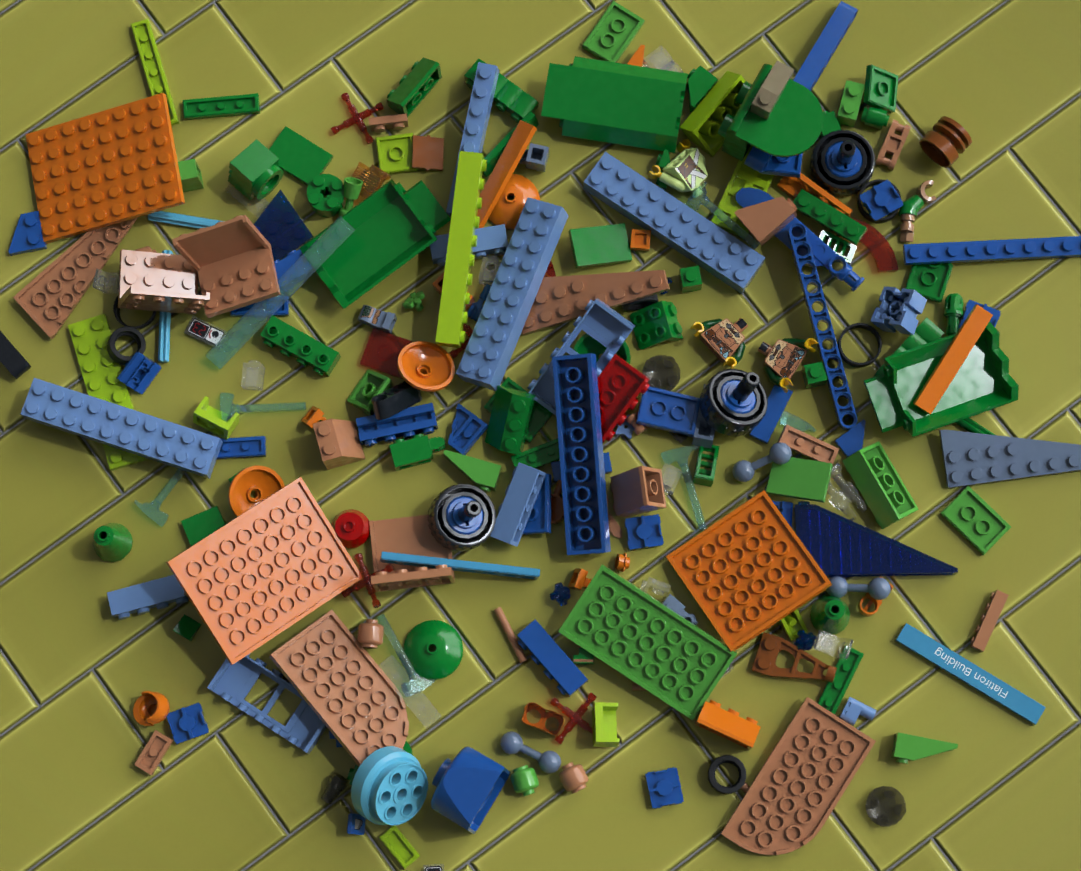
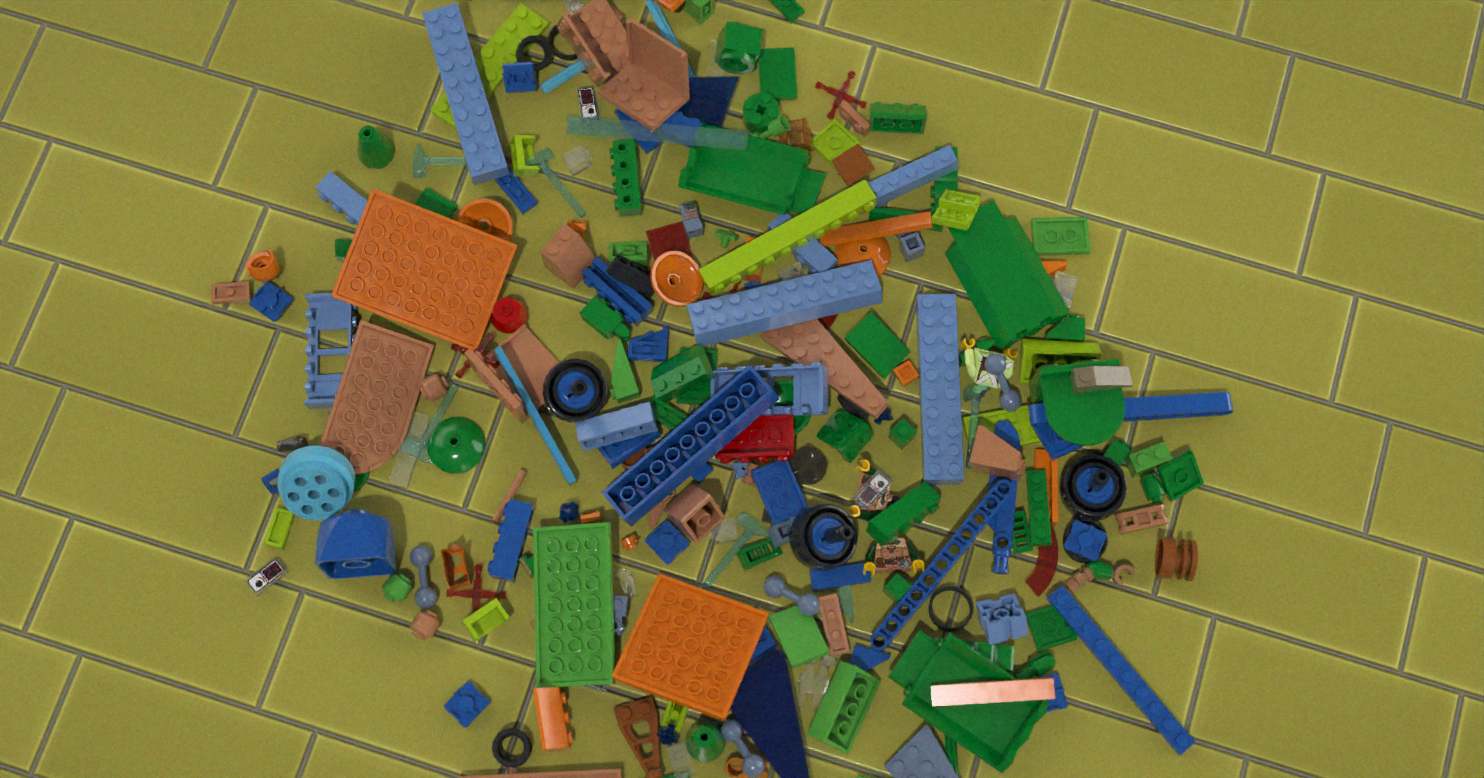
camera: 50 degrees right, 5 degrees down
none -> clear tile [853,469,894,511]
none -> green brick [866,481,942,547]
none -> lime slope [932,189,981,231]
none -> sand blue piece [984,353,1022,412]

